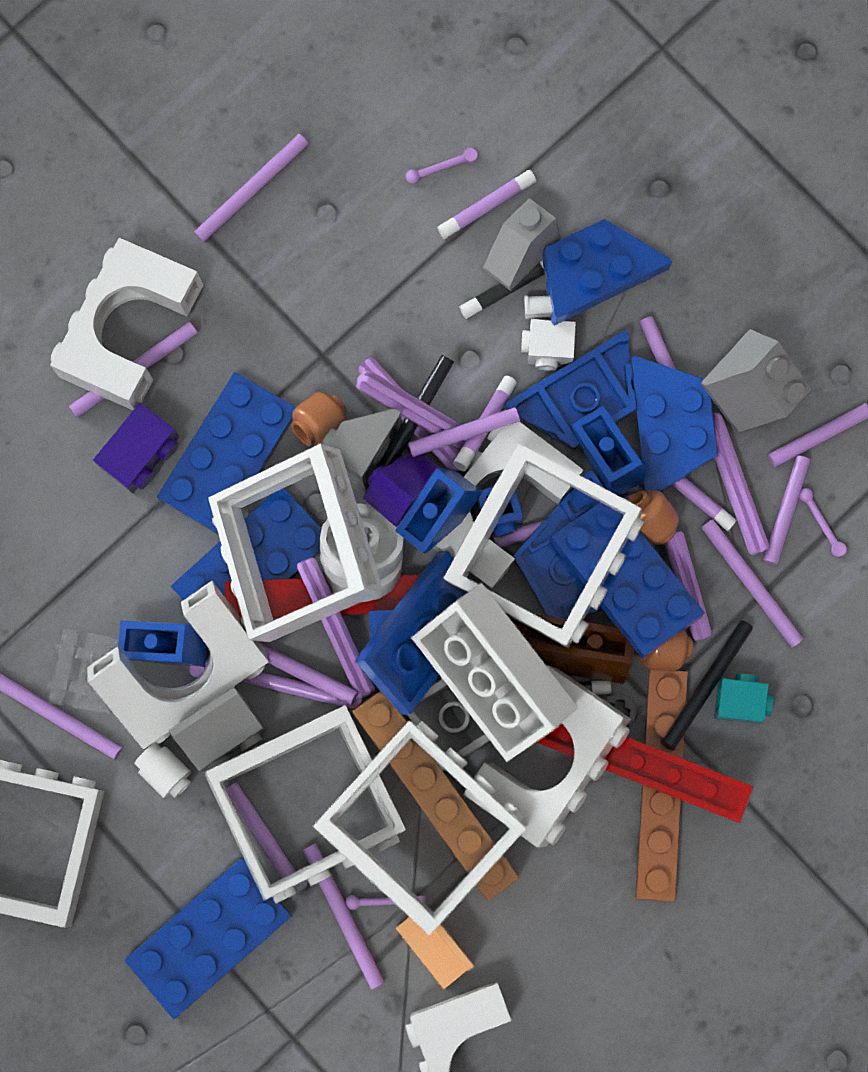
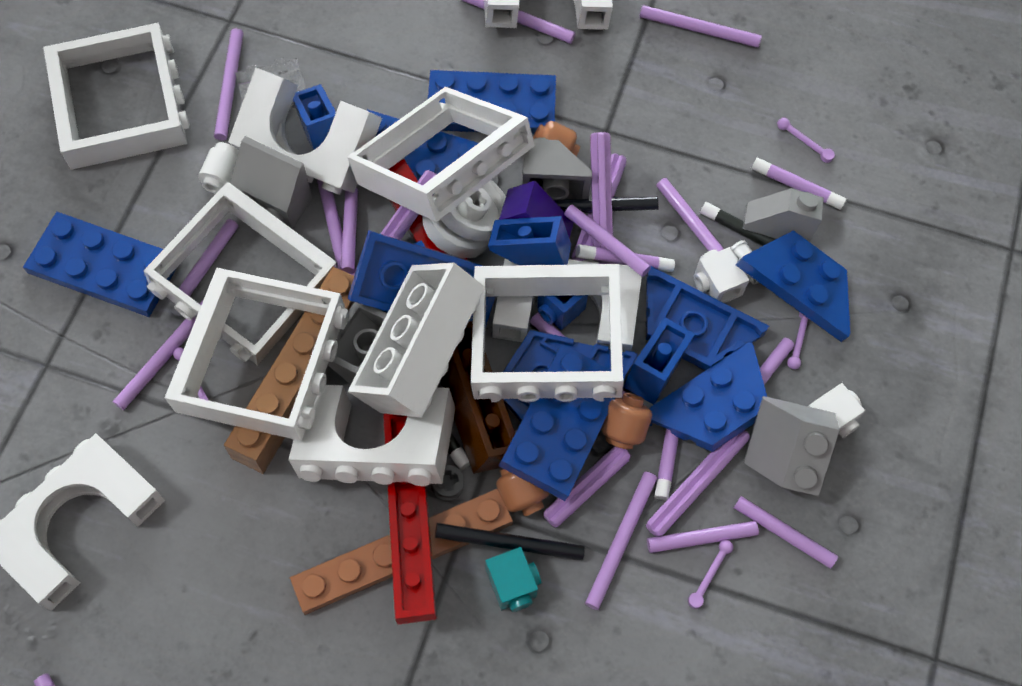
camera: 55 degrees right, 15 degrees down
dark purple brick [93,403,180,494] -> none
light nougat panel [396,903,474,989] -> none
none -> lavender bar [656,178,724,251]
none -> lavender hinge [787,312,810,370]
none -> white brick [808,383,865,438]

